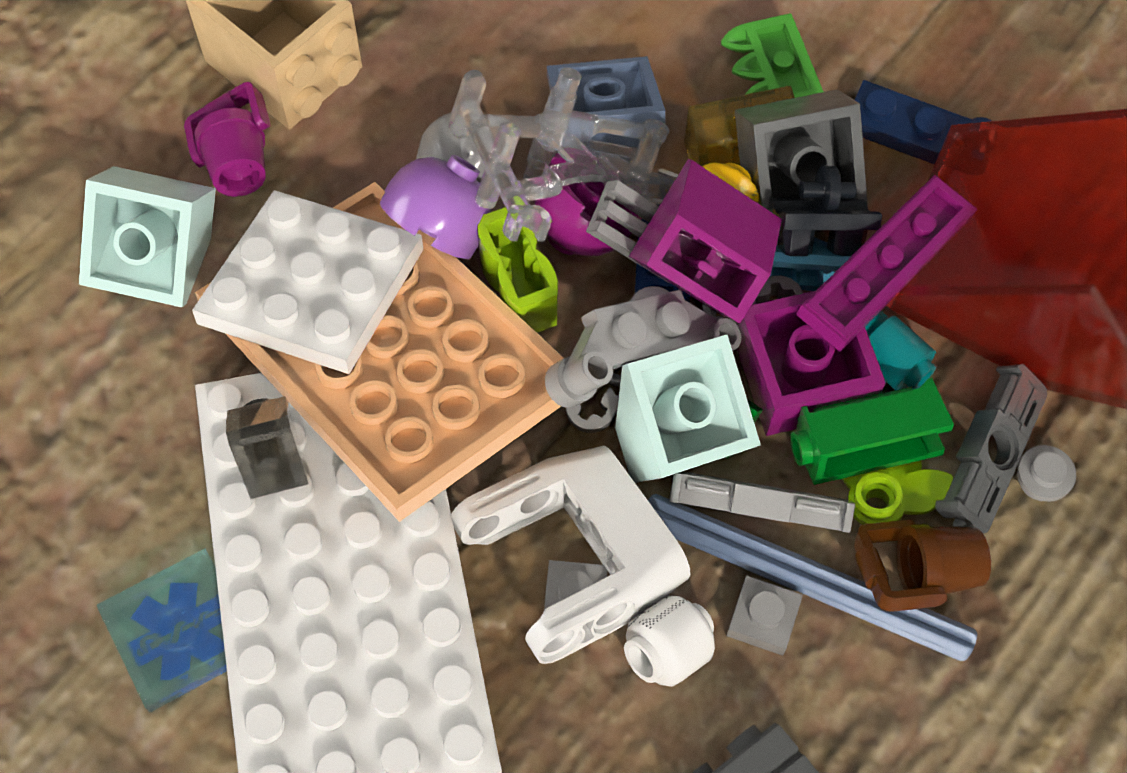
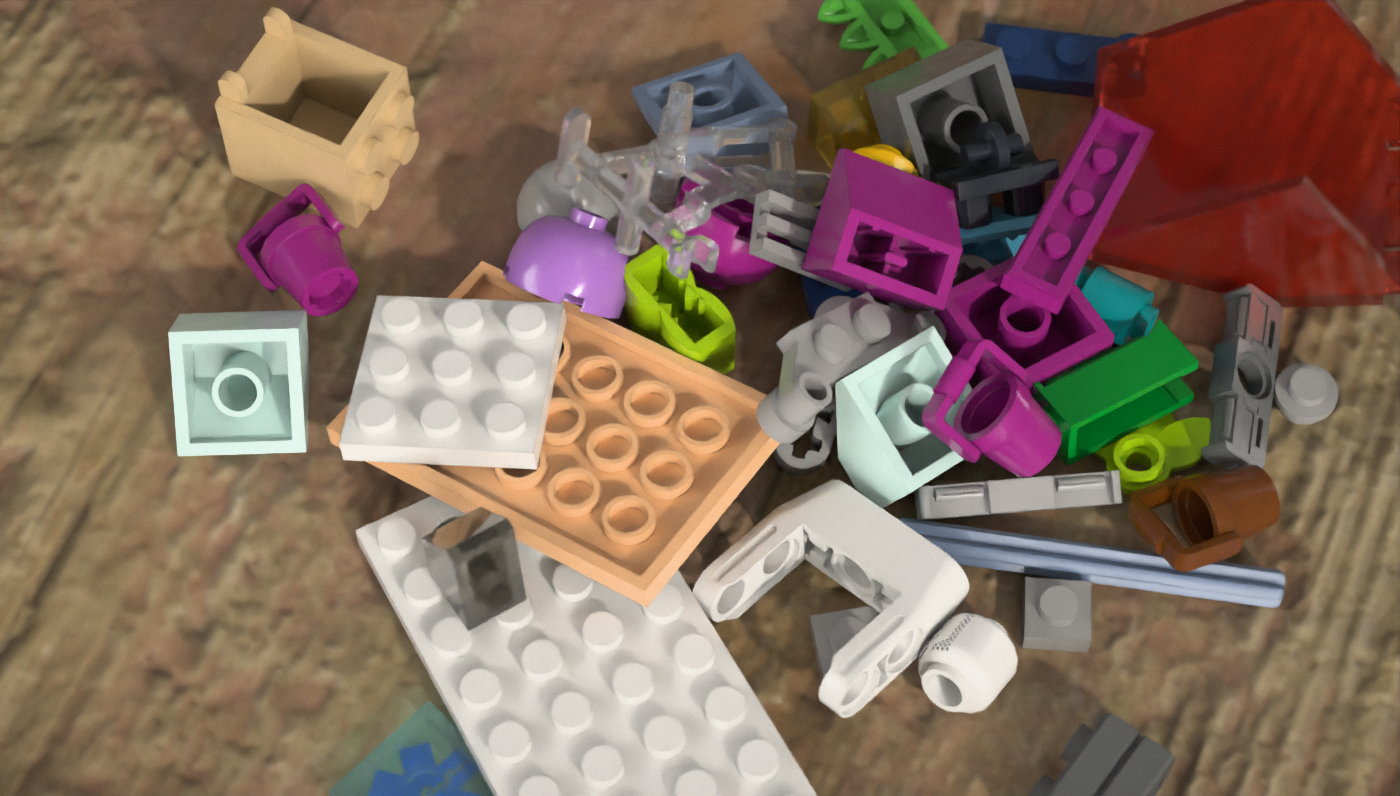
camera: 15 degrees left, 5 degrees down
none -> magenta piece [922,339,1062,478]

